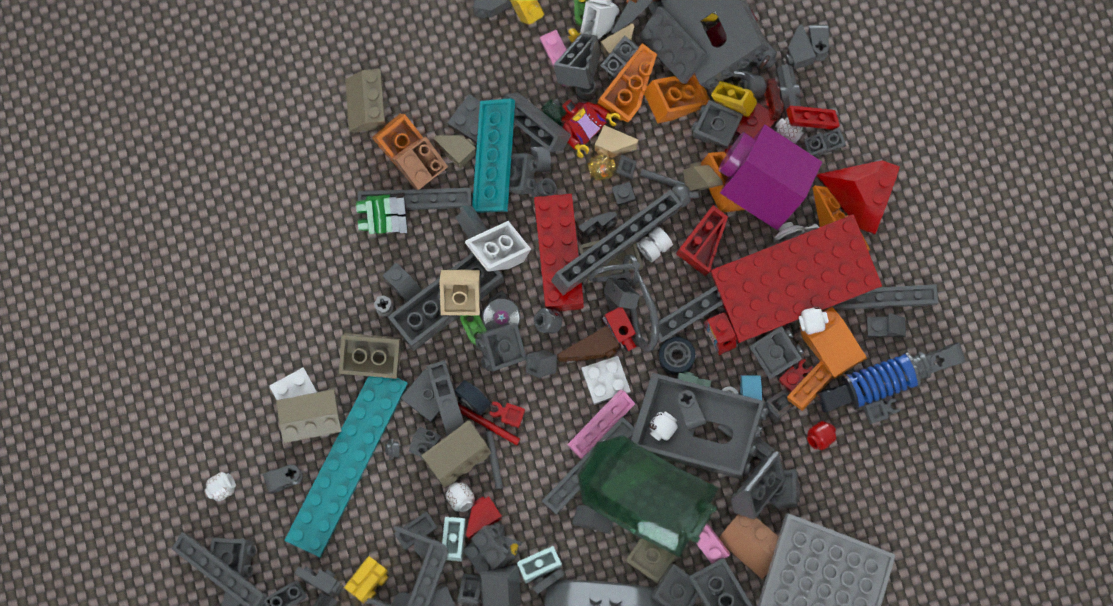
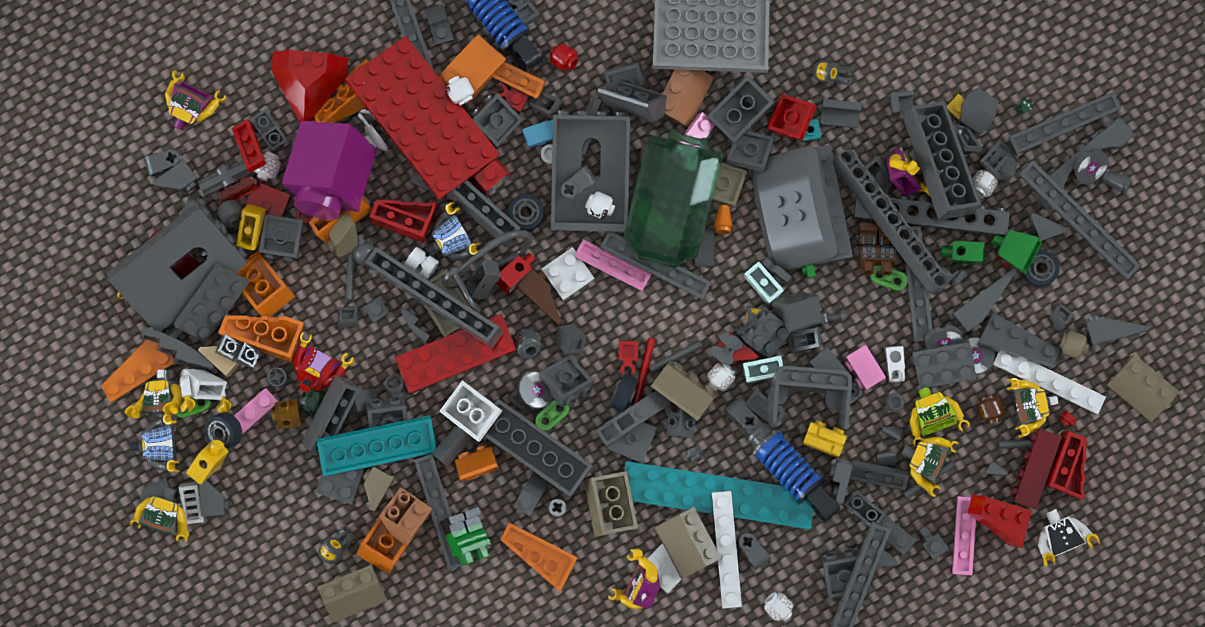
camera: 105 degrees left, 10 degrees up
tan slope [440,270,480,315] -> none
dark grey wedge [554,33,601,89] -> none
clear yellow head [588,154,616,181] -> none
tan slope [595,125,638,158] -> none
sand green plate [678,372,711,387] -> none
none -> torso [165,71,226,130]
none -> black wheel [204,412,242,449]
none -> pearl gold brick [272,399,301,429]
none -> dark grey piece [319,527,355,564]
none -> torso [425,201,480,261]
none -> orange slope [455,445,499,482]
none -> orange wing [500,523,578,592]
none -> torso [608,549,660,610]
none -> dark grey piece [711,332,743,365]
none -> white plate [712,491,742,608]
none -> orange cone [714,205,733,234]
none -> piece [724,397,840,522]

